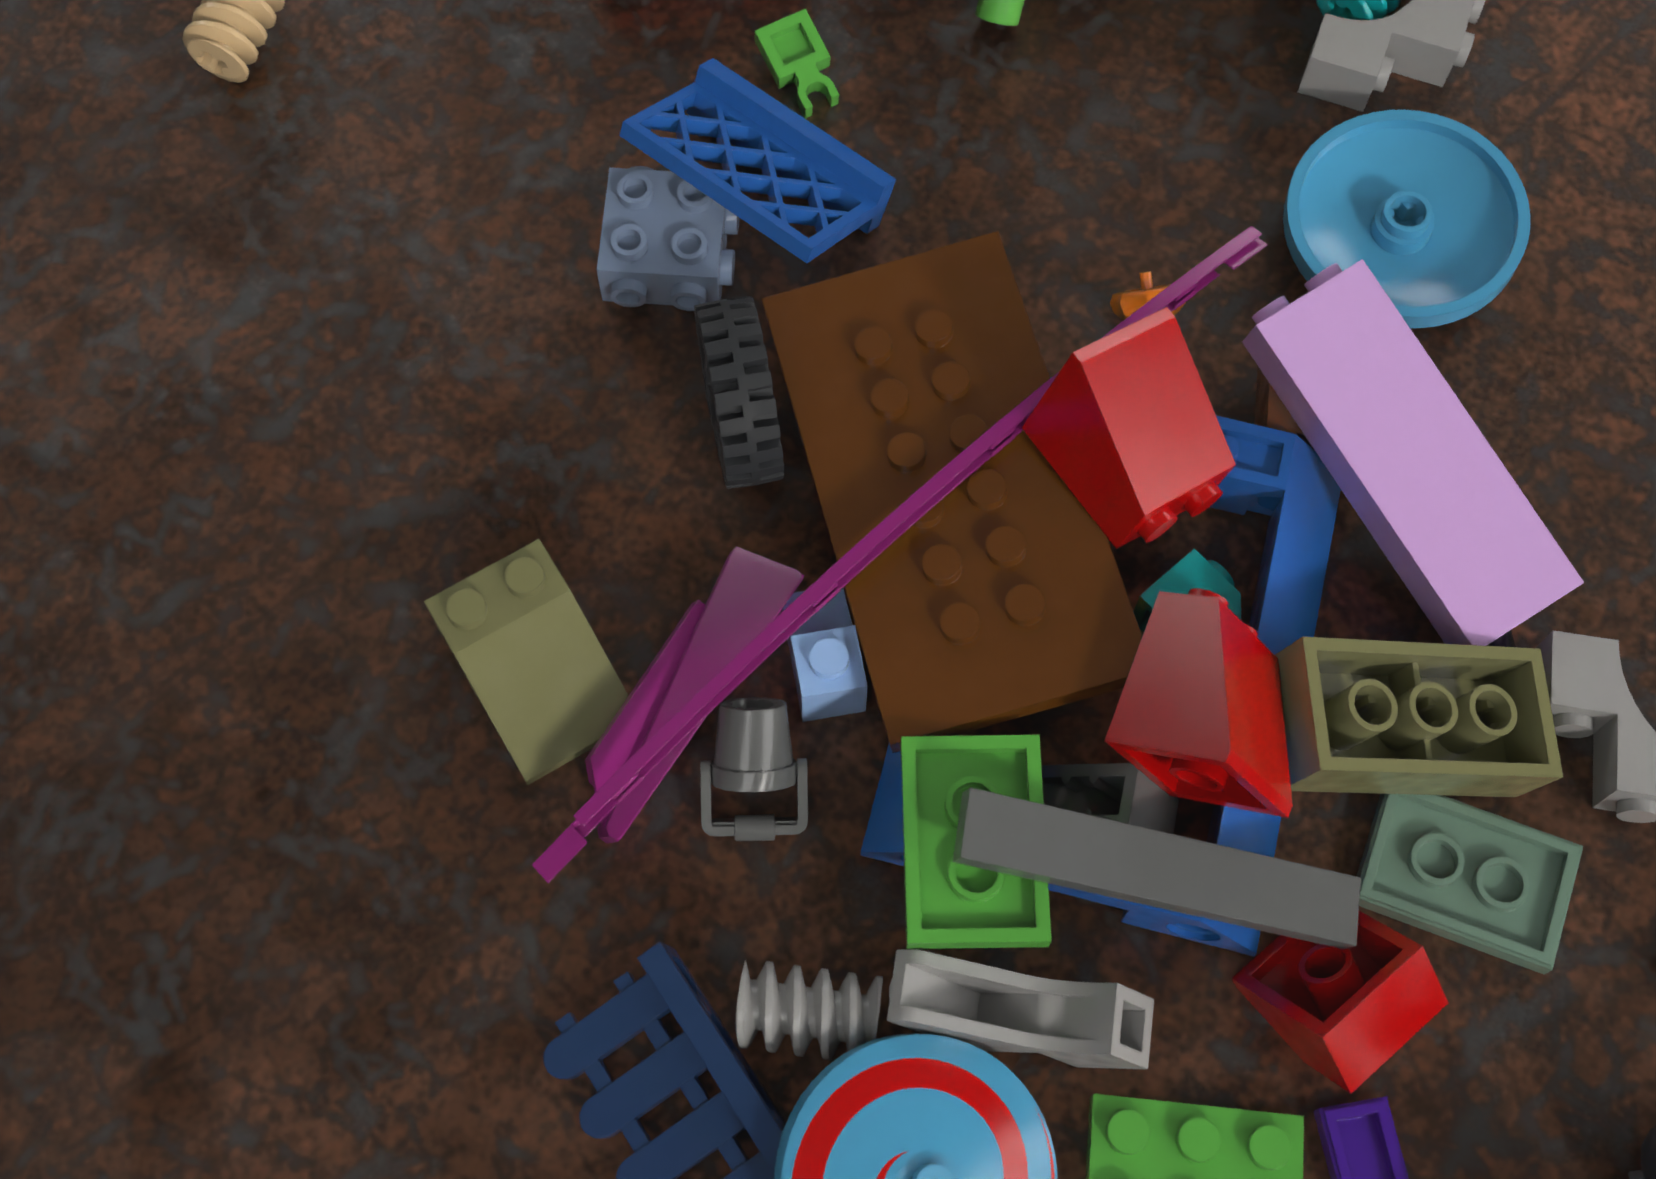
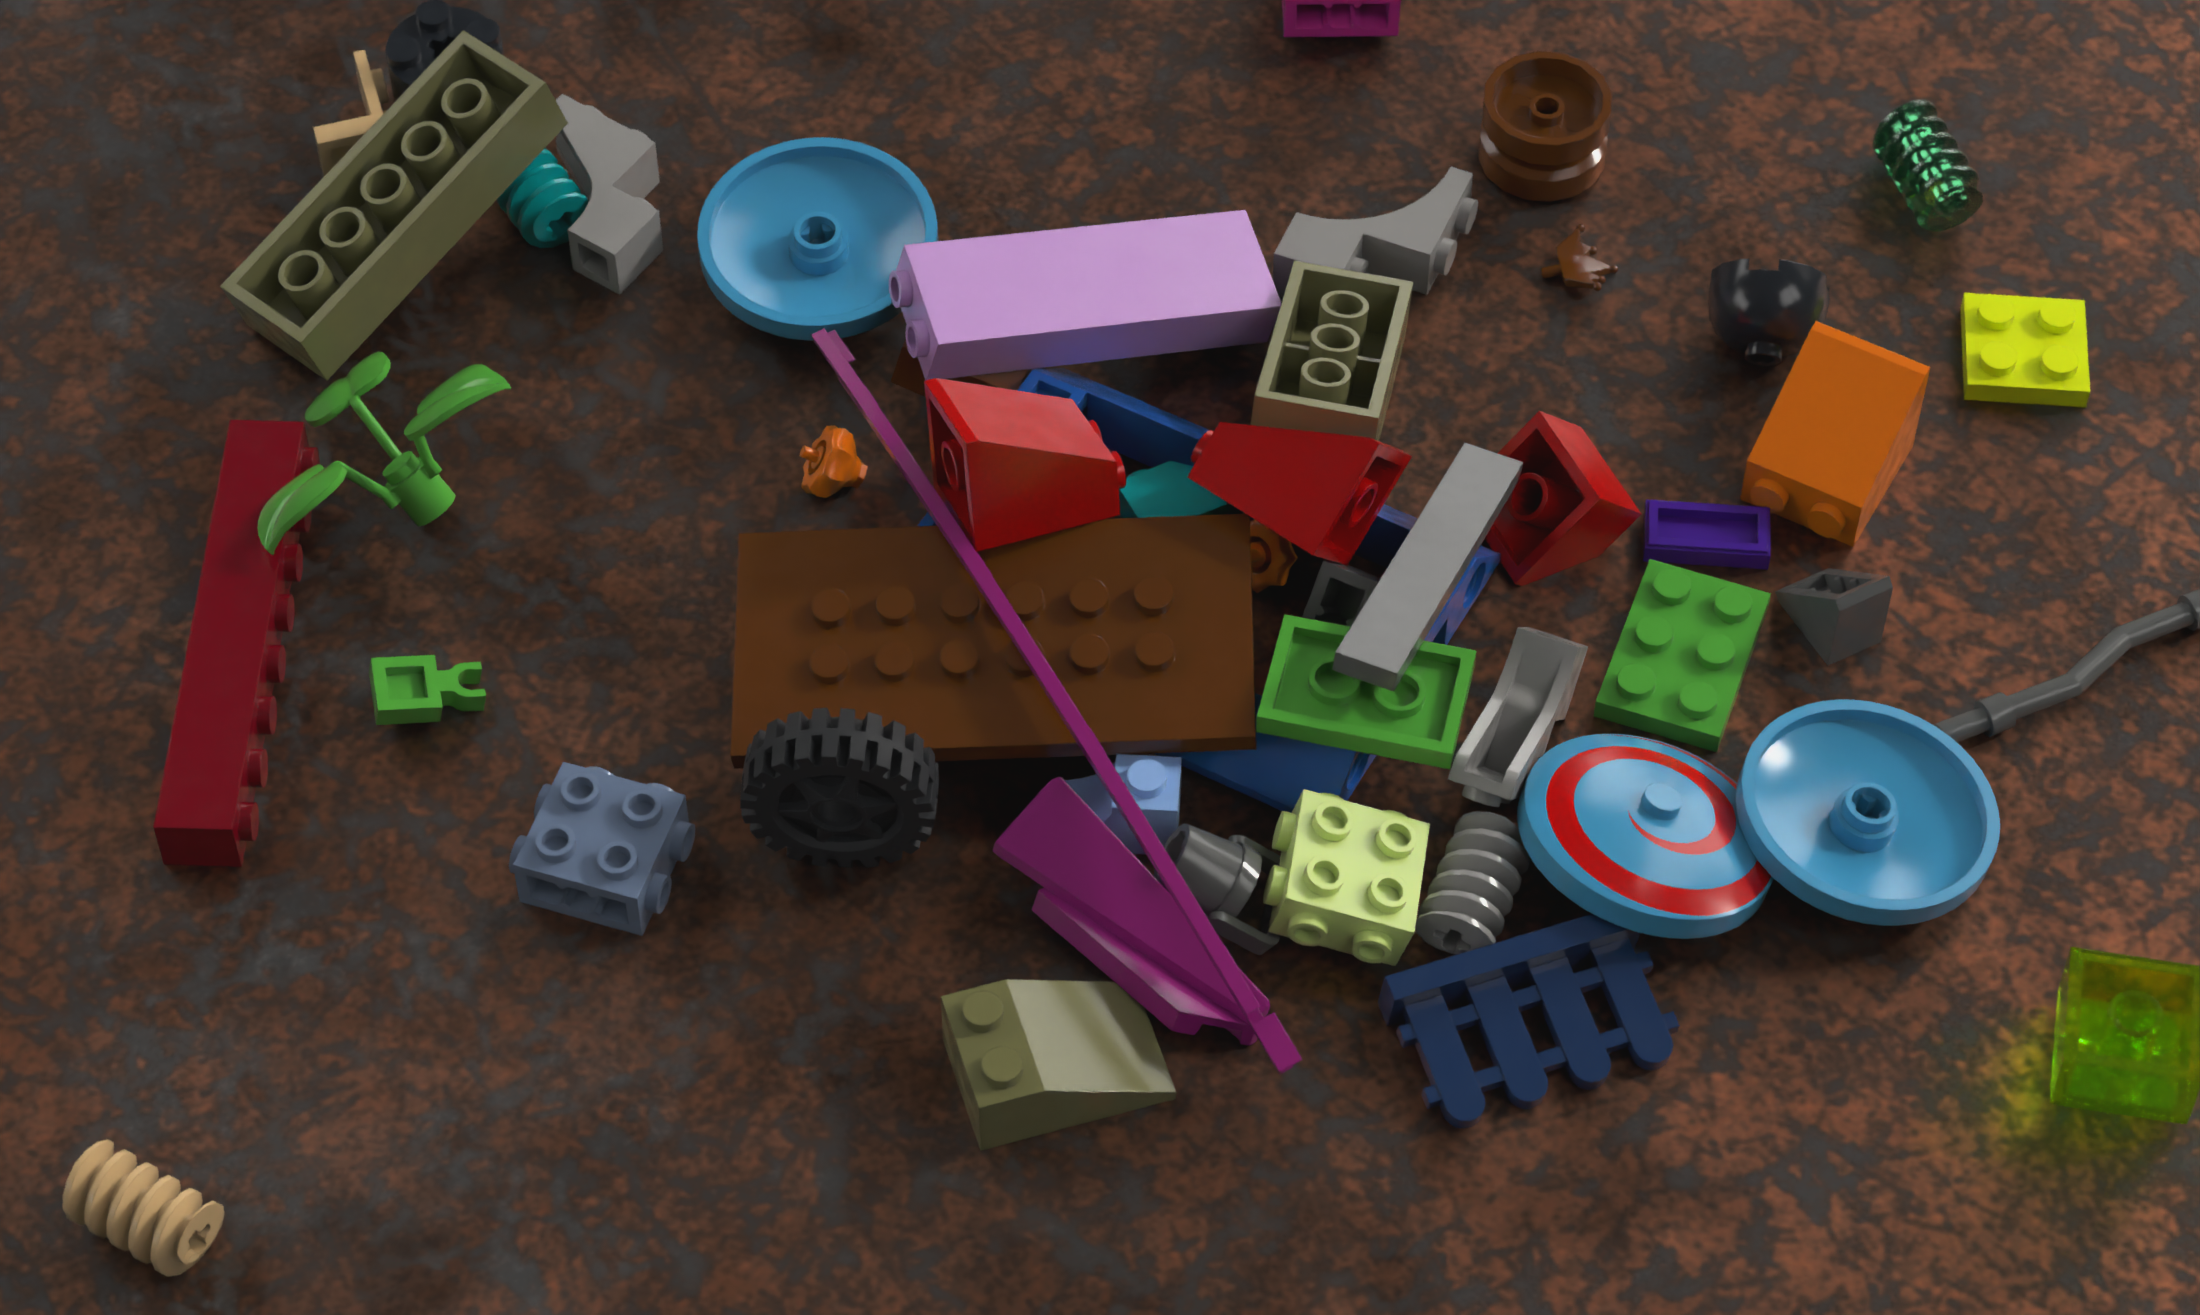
camera: 75 degrees left, 15 degrees down
blue fence [619,58,896,263] -> none
sand green tile [1356,794,1583,975] -> none
none -> yellowish green brick [1263,789,1430,966]

